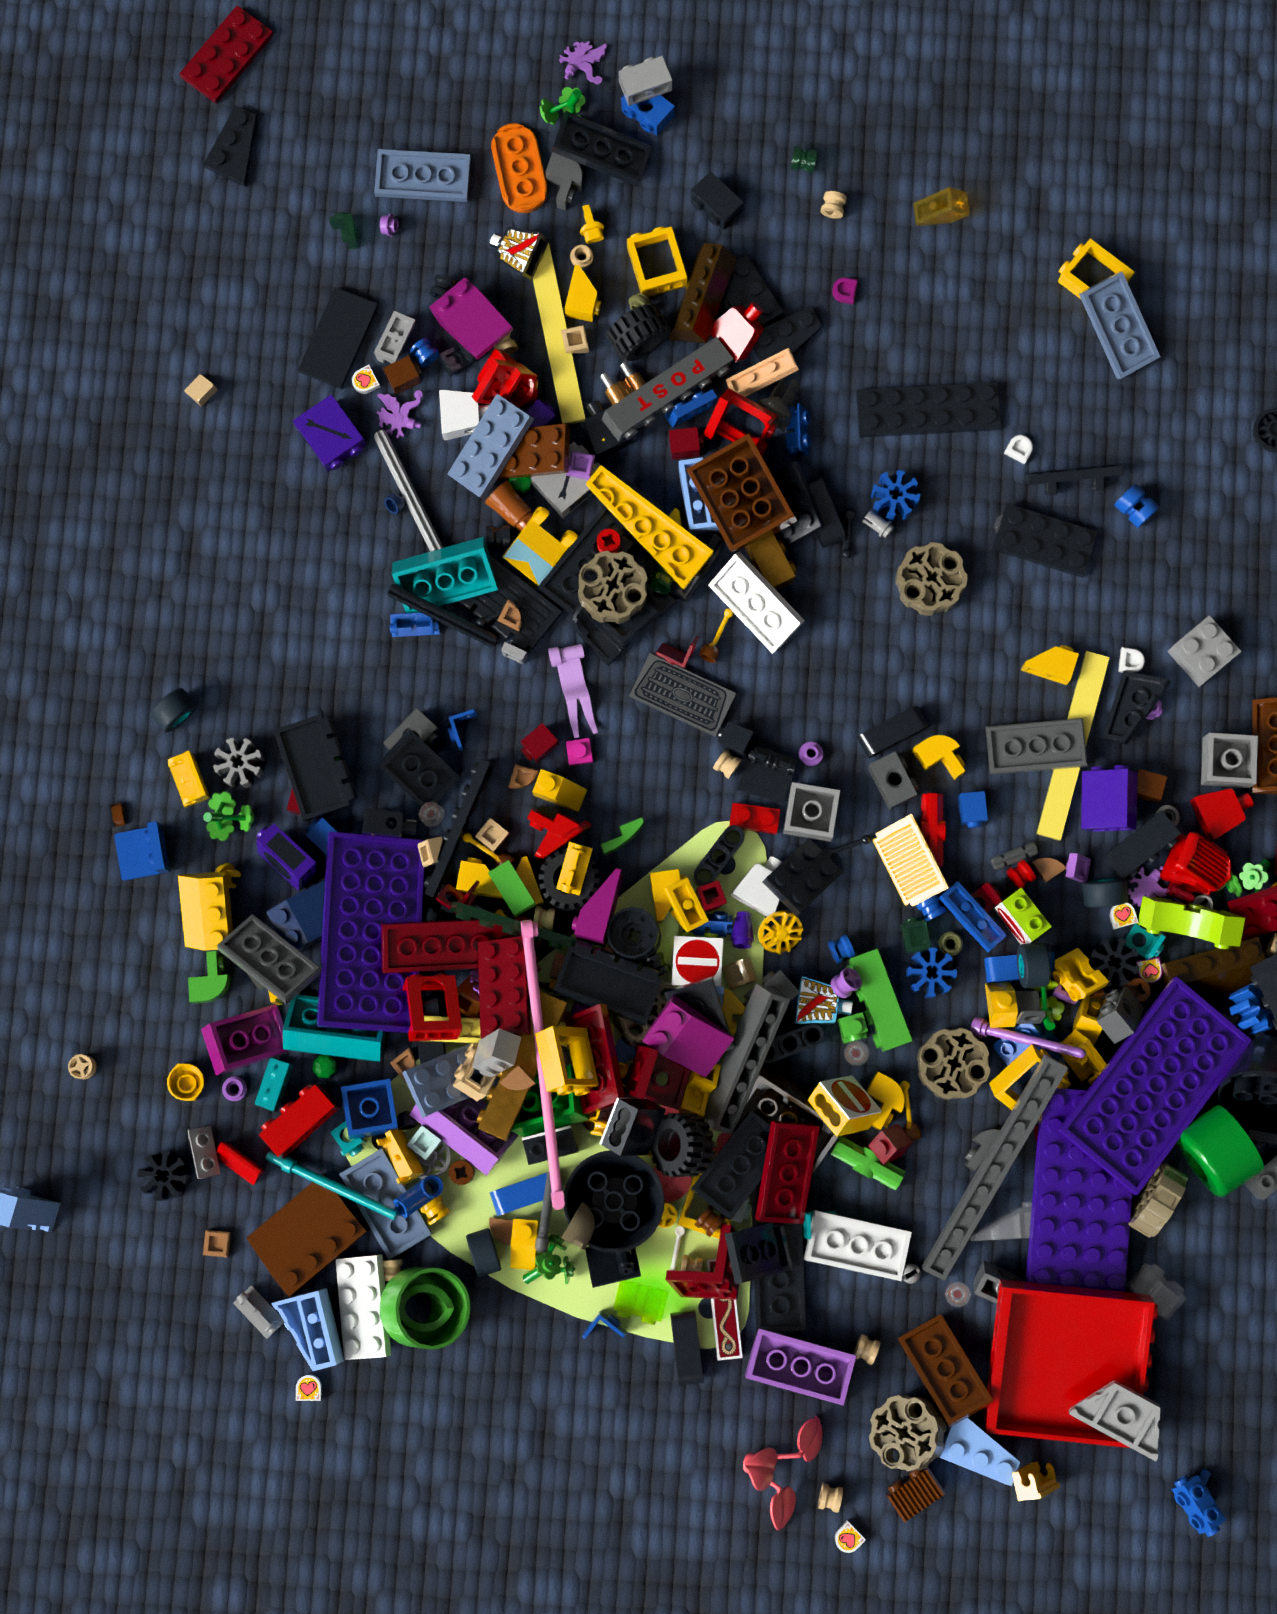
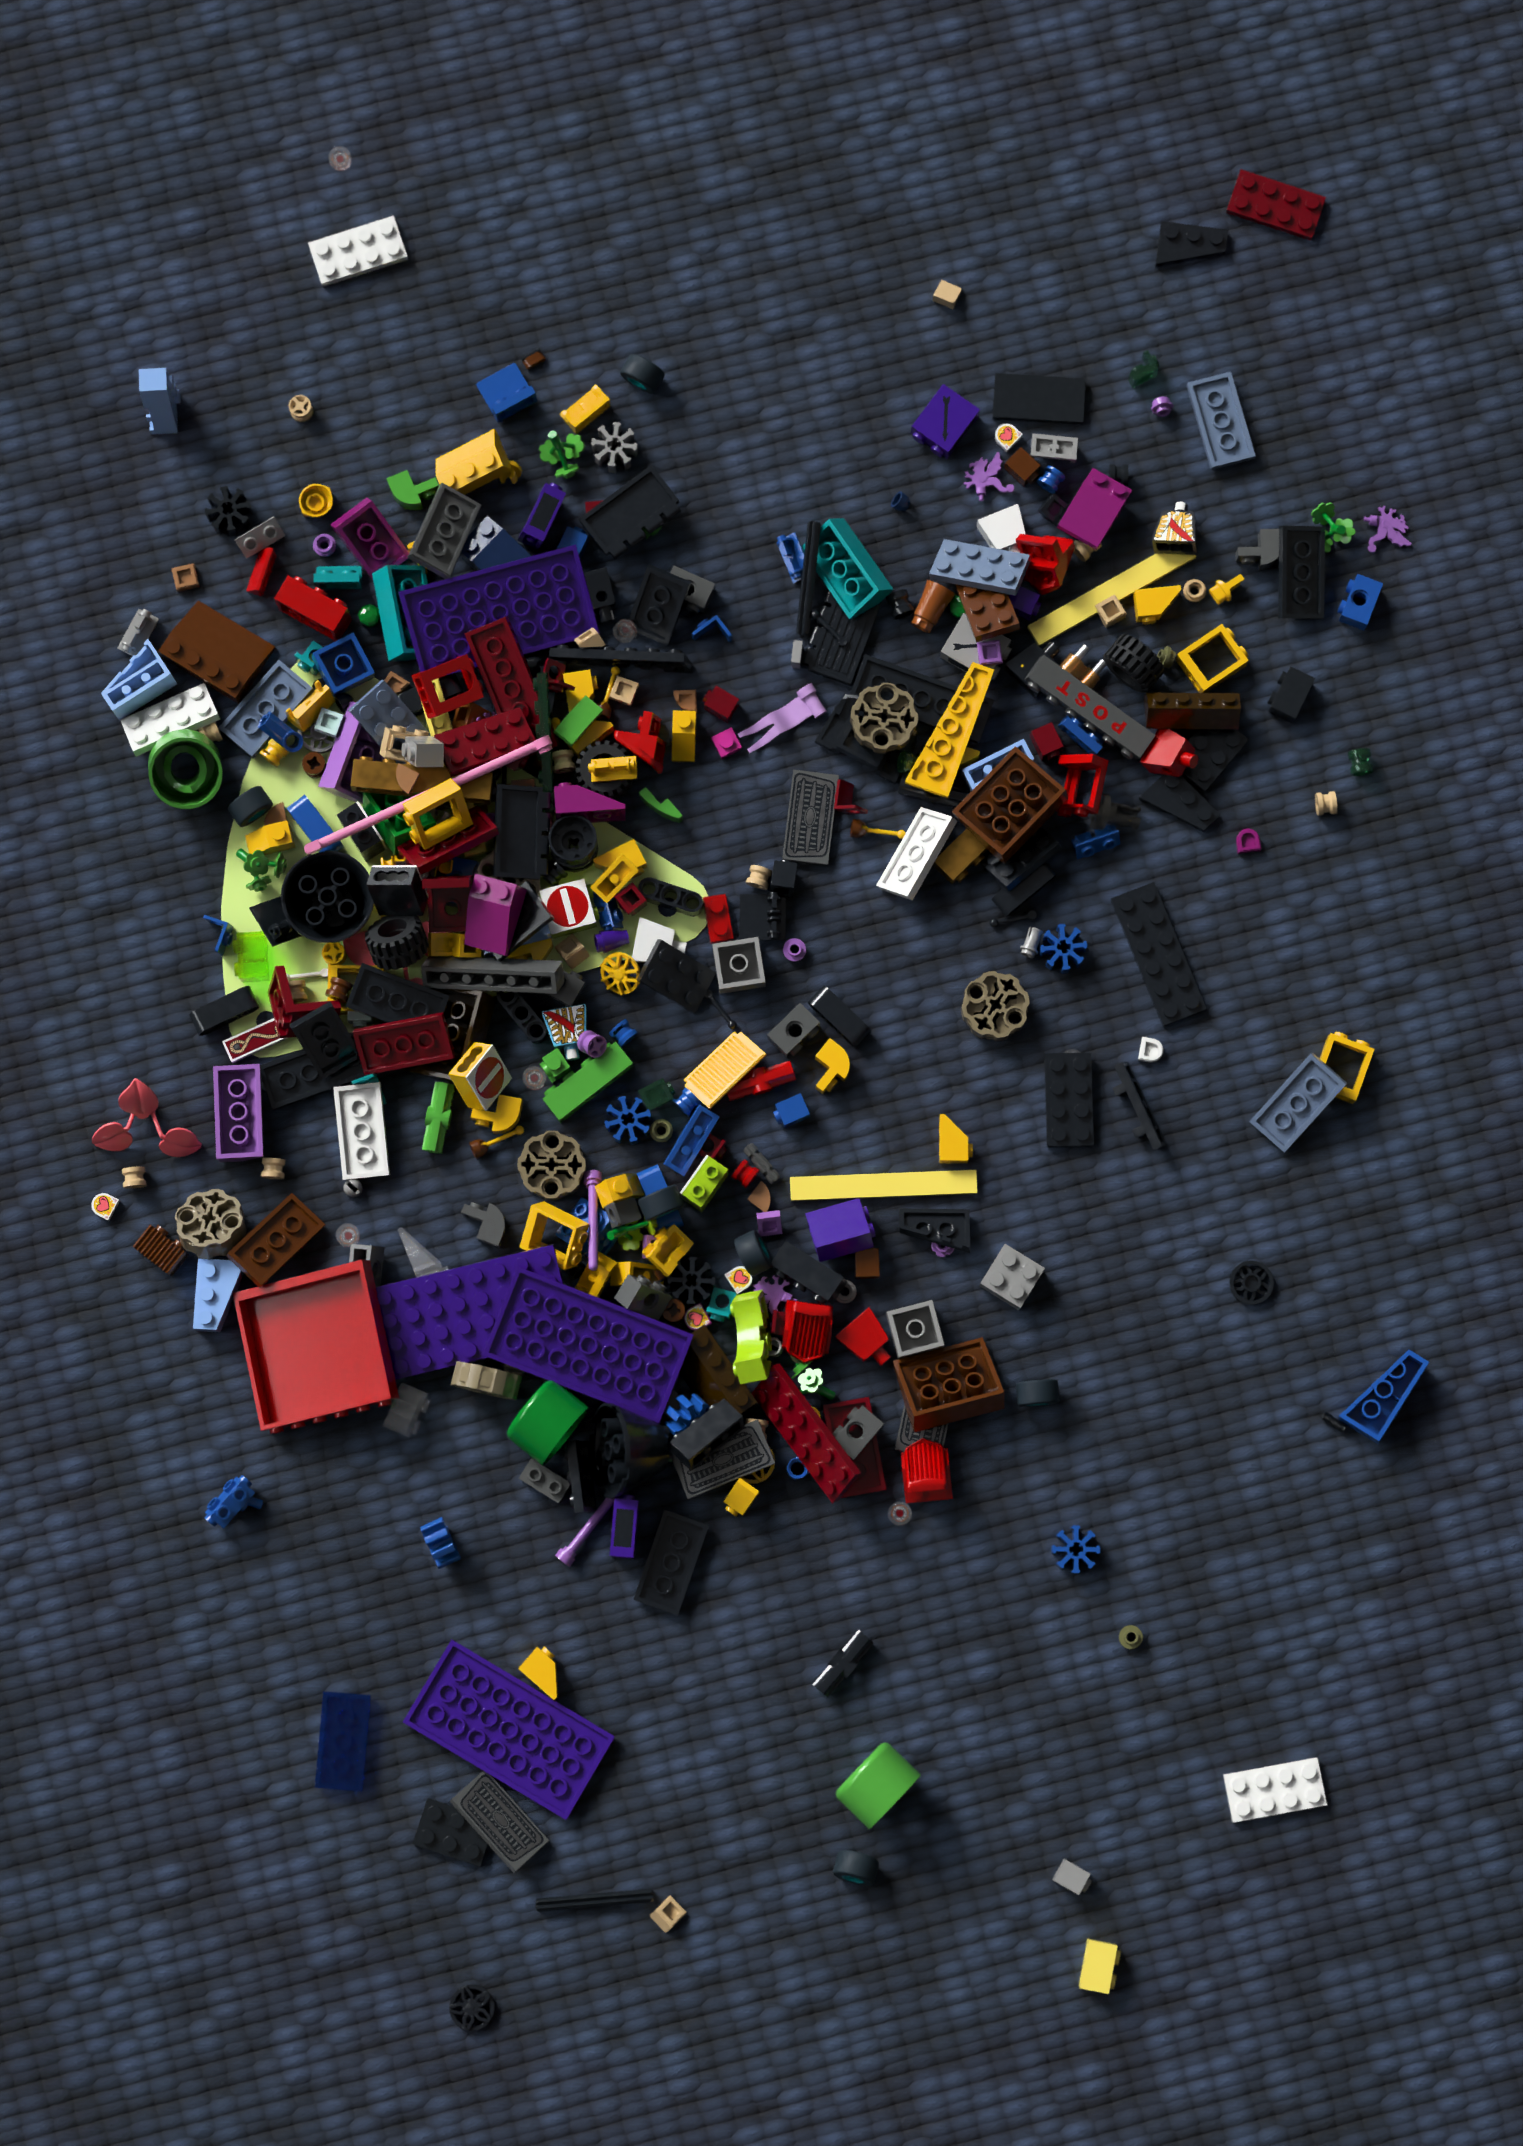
camera: 70 degrees right, 0 degrees up
teal bar [266,1151,399,1220] -> none
tile [296,1374,322,1401] -> none
light grey axle [374,430,443,552] -> none
orange tile [491,123,547,213] -> none
medium nougat tile [497,600,521,631] -> none
yellow flag [502,507,578,586] -> none
dark grey piece [534,1172,552,1253] -> none
dark tan brick [562,1202,595,1250] -> none
red wheel [597,529,621,553] -> none
light grey brick [619,56,672,106] -> none
light nougat tile [726,348,799,397] -> none
dark red brick [868,1124,914,1165] -> none
clear yellow slope [913,187,970,226] -> none
dark grey plate [922,1054,1068,1281] -> none
dark grey tile [986,718,1087,775] -> none
yellow hinge [1012,1461,1060,1501] -> none
light grey wing [1069,1380,1160,1461] -> none
blue wheel [1114,483,1160,528] -> none
white tile [1118,647,1145,673] -> none

